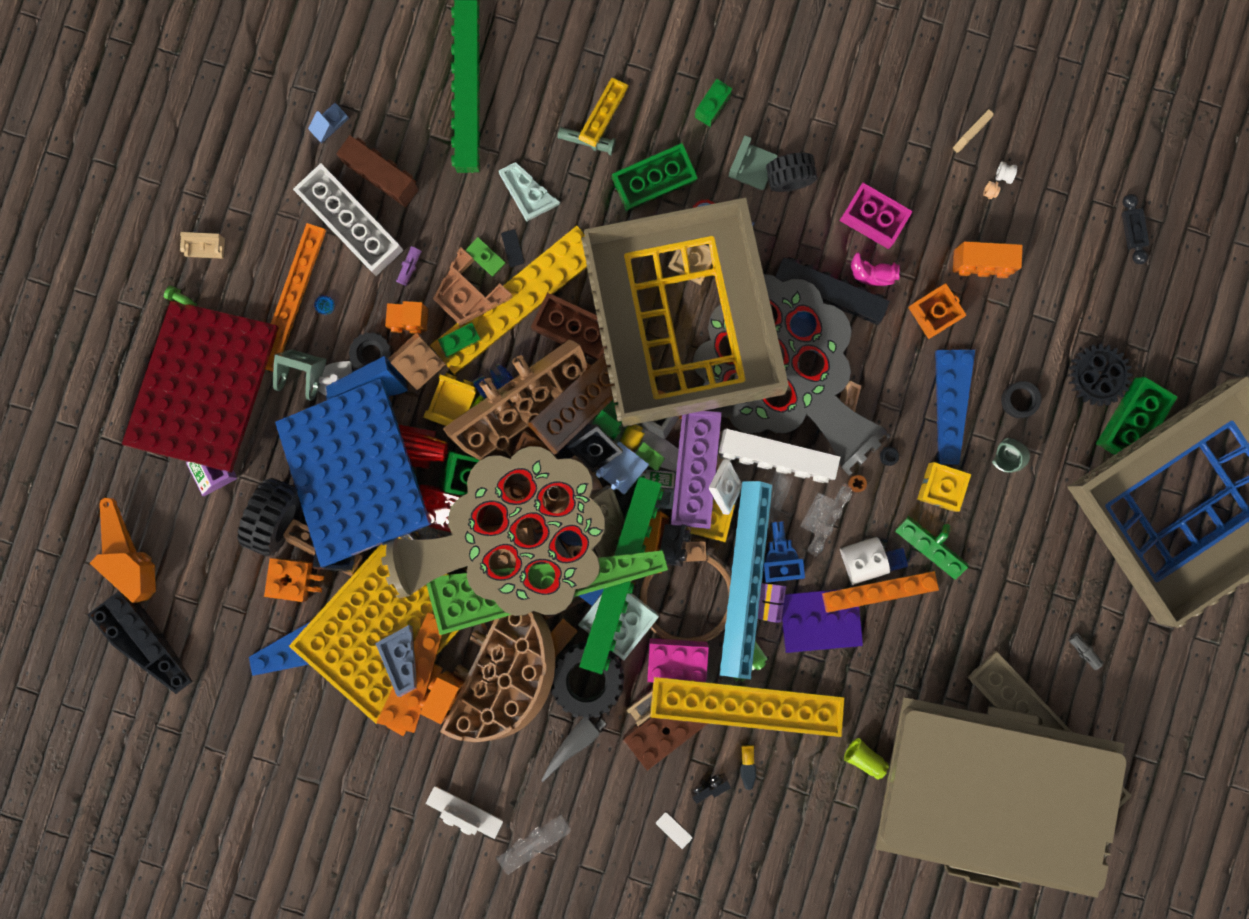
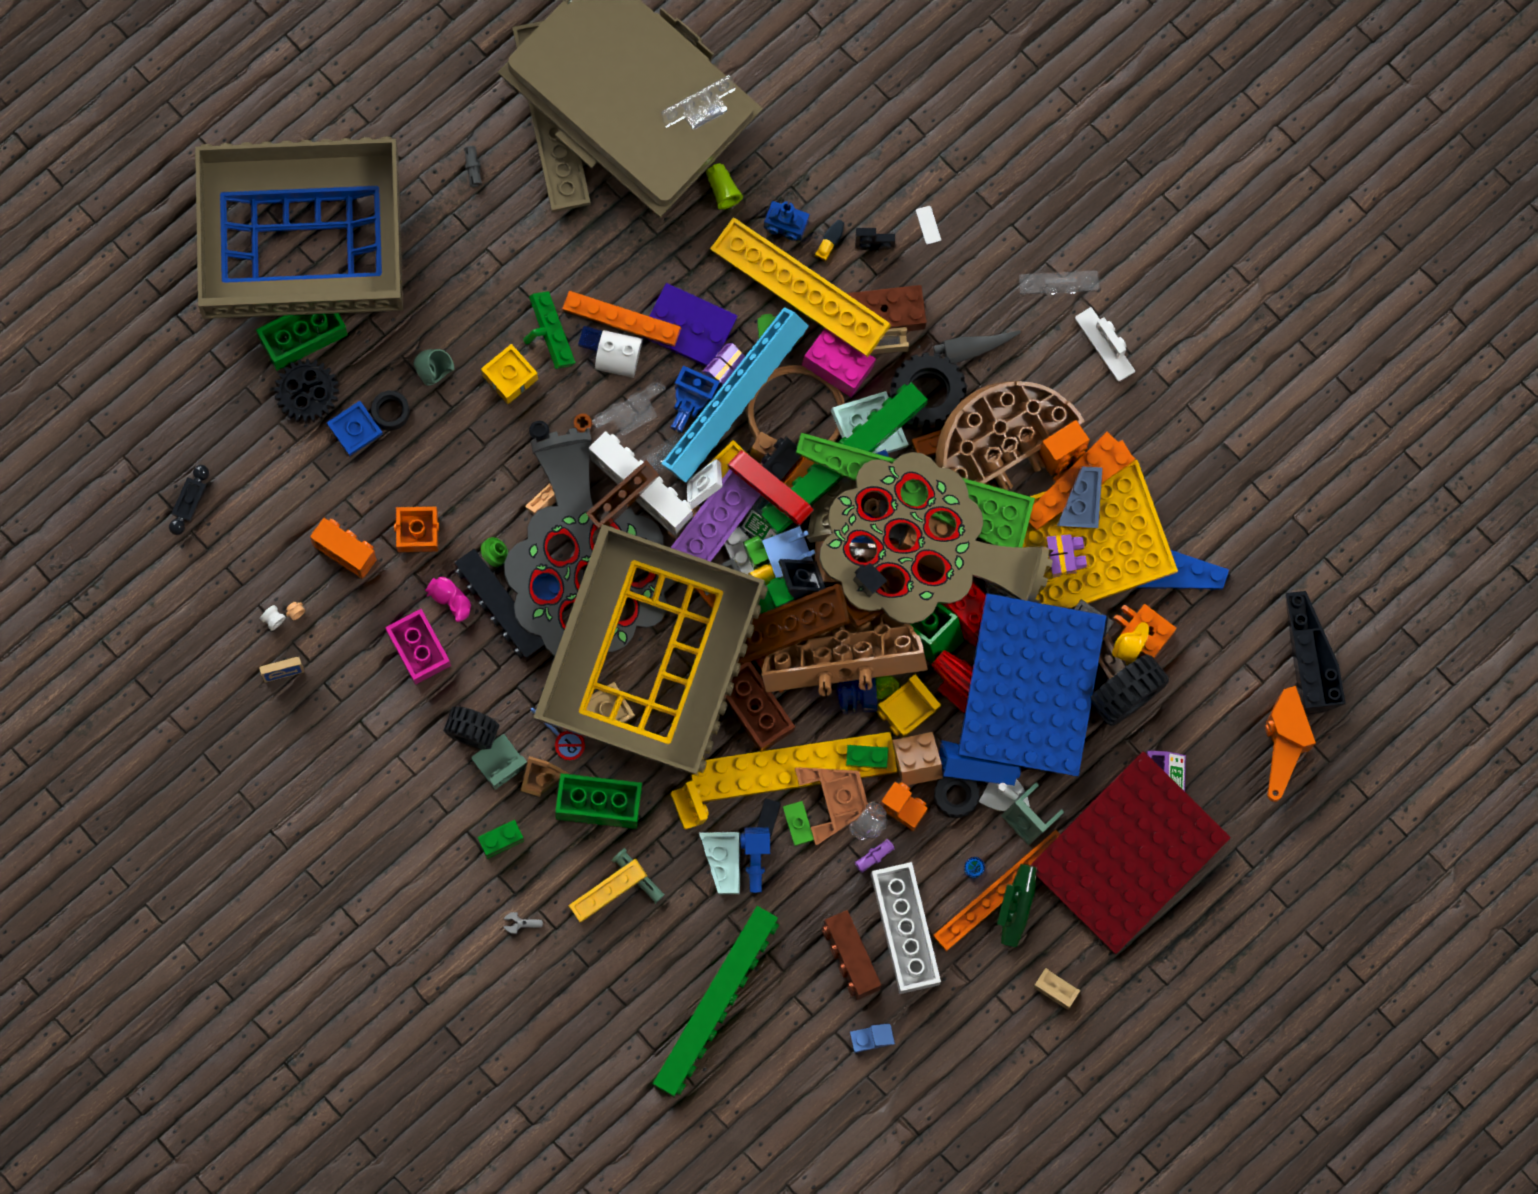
camera: 160 degrees left, 10 degrees down
bright green piece [164,285,197,306] -> none
blue wing [935,350,975,465] -> none
none -> blue plate [327,401,383,456]
none -> bright green plate [481,537,508,567]
none -> light grey bar [503,912,543,934]
none -> medium nougat slope [521,756,569,797]
none -> reddish brown slope [586,460,660,529]
none -> clear bracket [661,75,736,130]
none -> yellow bracket [671,780,709,830]
none -> beam [727,450,813,525]
none -> blue brick [740,827,770,893]
none -> blue brick [764,201,810,241]
none -> clear hair [849,801,887,840]
none -> black brick [853,563,887,598]
none -> dark green plate [997,864,1037,947]
none -> medium lavender hips [1047,534,1087,578]
none -> yellow piece [1112,622,1149,665]

